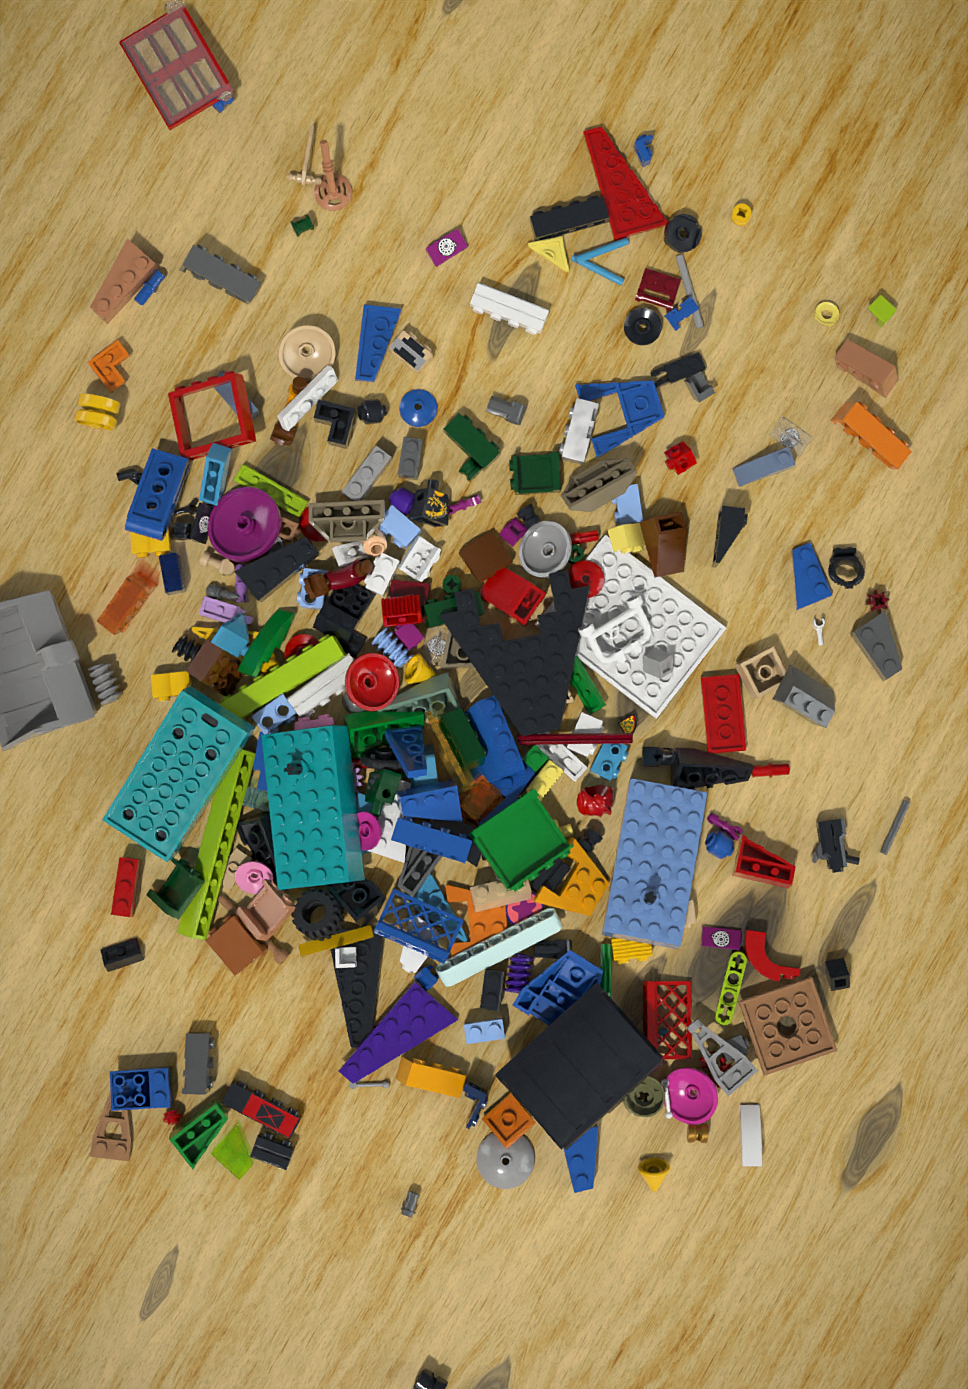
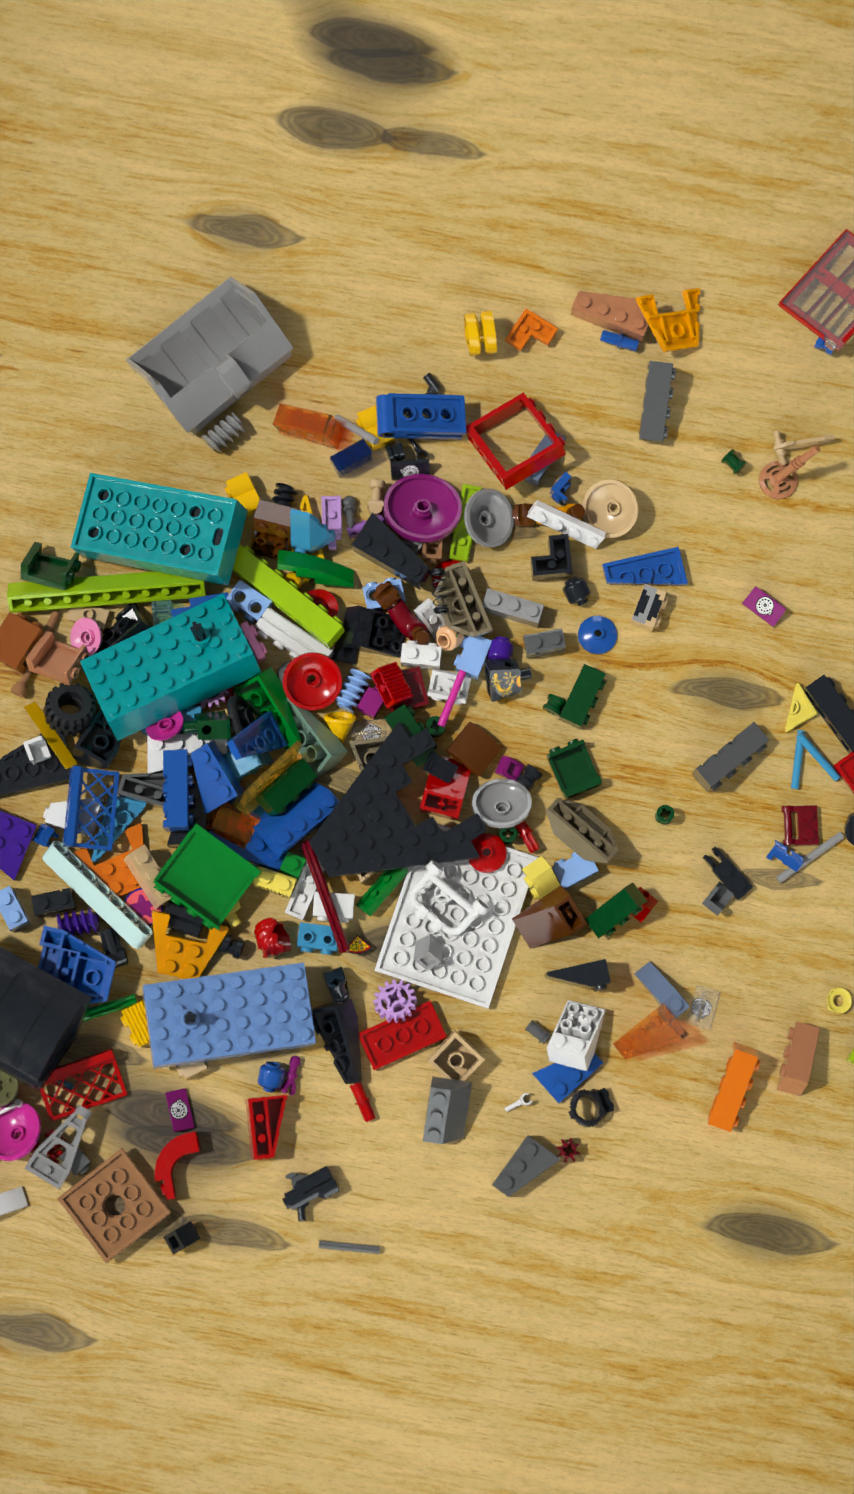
camera: 70 degrees right, 5 degrees down
red brick [111,857,142,917] -> none
dark azure brick [199,443,231,506] -> none
magenta piece [448,494,481,515] -> none
white brick [470,282,549,335] -> none
dark grey piece [486,395,527,425] -> none
wedge [559,398,599,465] -> none
blue wing [575,381,664,458] -> none
black dish [624,308,662,346] -> none
lime beam [715,951,747,1025] -> none
none -> light grey bar [333,414,379,445]
none -> lavender gear [373,979,417,1023]
none -> black panel [422,752,458,783]
none -> black piece [430,568,449,614]
none -> dark pink bar [437,669,467,727]
none -> light grey dish [464,489,514,547]
none -> dark grey pin [525,1020,551,1044]
none -> white slope [547,1000,605,1071]
none -> blue bracket [550,472,572,505]
none -> dark green brick [585,882,647,939]
none -> clear orange wedge [613,1003,689,1060]
none -> light orange wing [635,288,701,353]
none -> dark green bush [655,805,674,825]
none -> dark grey wedge [692,722,769,792]

